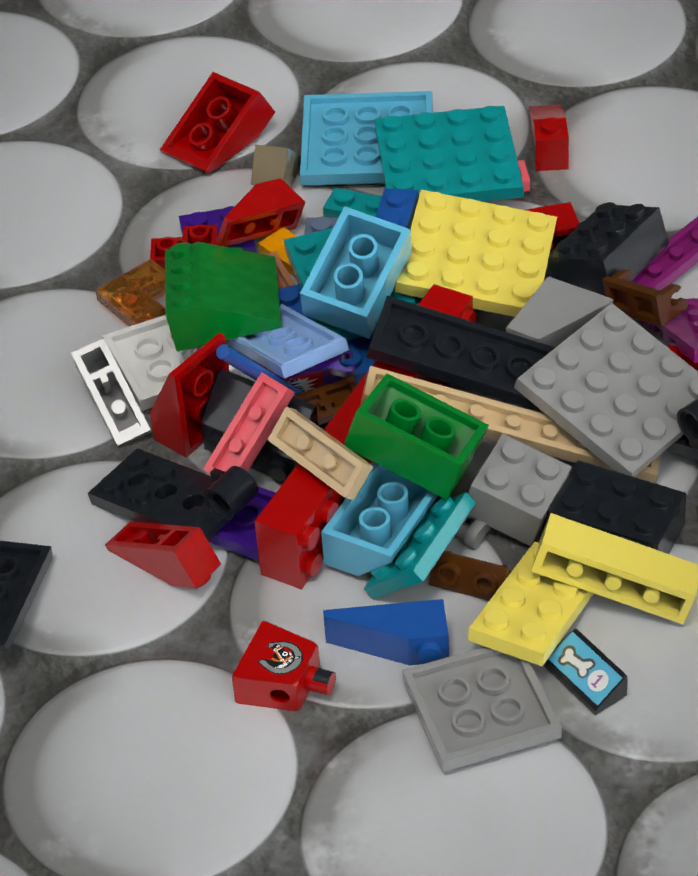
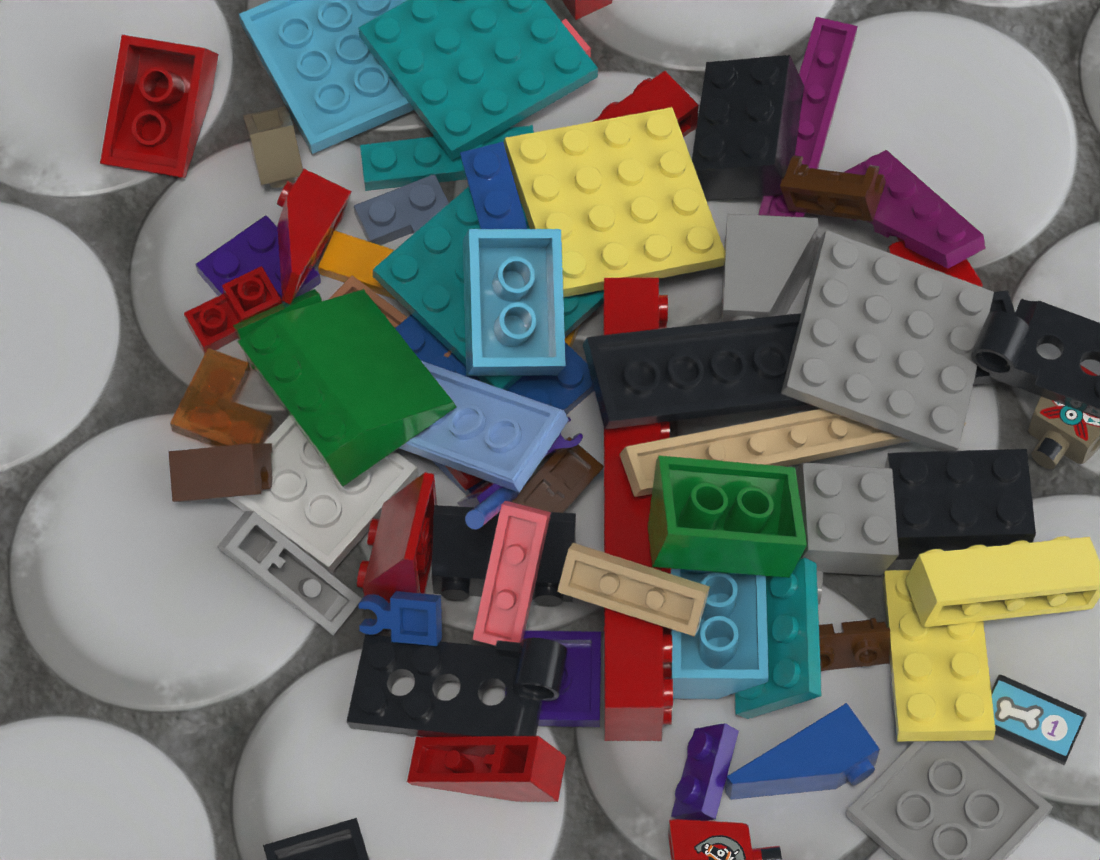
camera: 30 degrees left, 20 degrees up
none -> reddish brown hinge [168,443,273,502]
none -> blue plate [359,591,442,646]
none -> dark purple plate [671,723,739,821]

